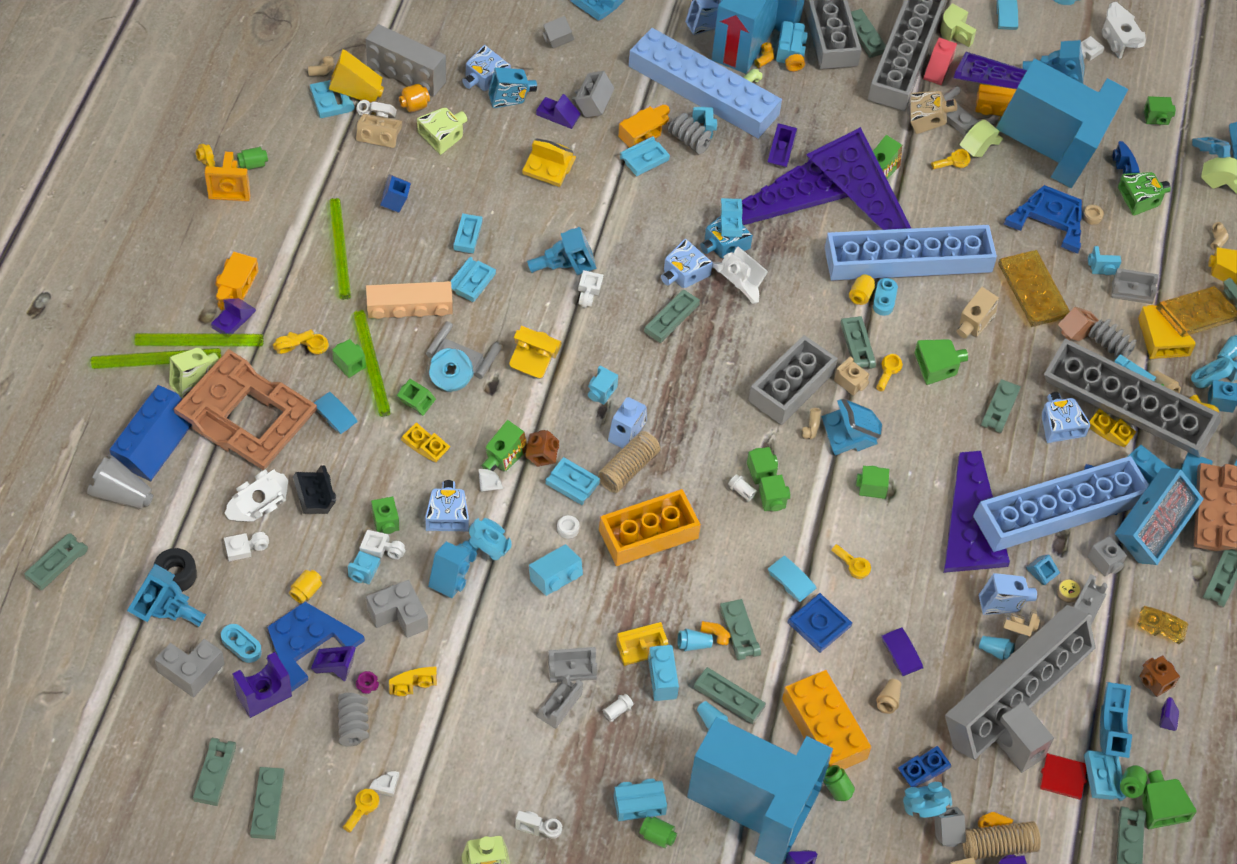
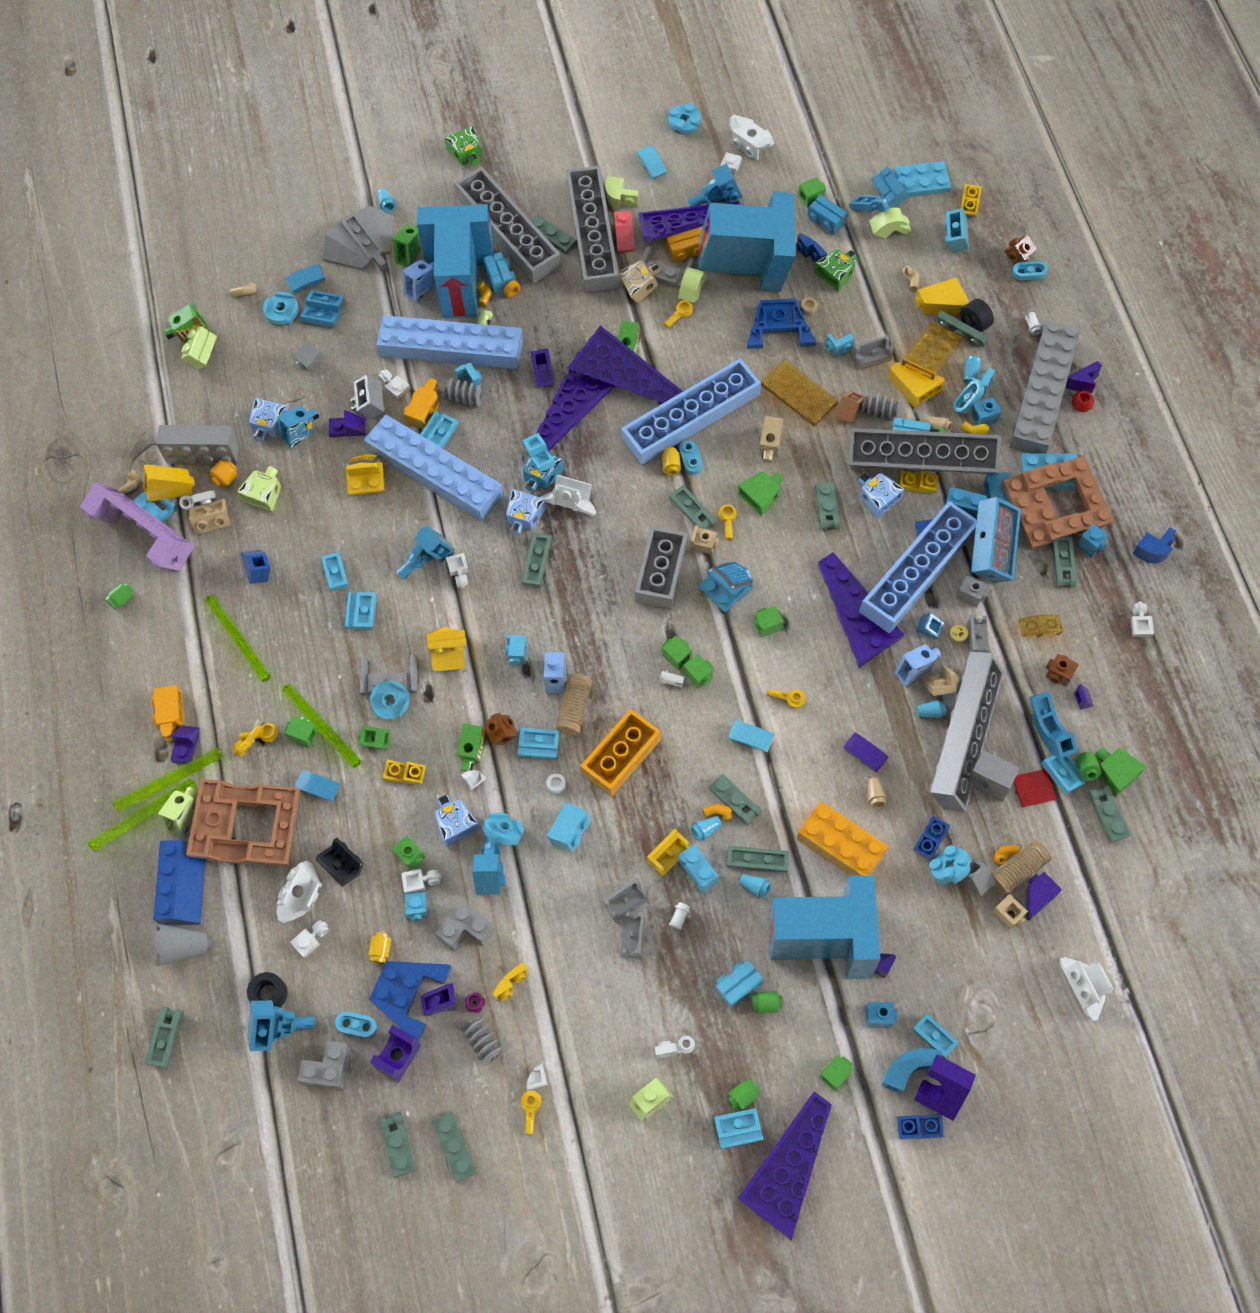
camera: 20 degrees left, 10 degrees up
yellow plate [196,143,215,167] -> none
light orange bracket [205,151,251,202] -> none
light nougat brick [366,281,453,319] -> none
blue tile [788,593,852,653] -> none
tan arm [802,408,821,440] -> none
bright green brick [823,765,855,801] -> none
none -> lavender plate [80,482,195,571]
none -> light blue brick [364,414,504,522]
none -> white plate [377,369,410,400]
none -> dark azure brick [807,195,848,235]

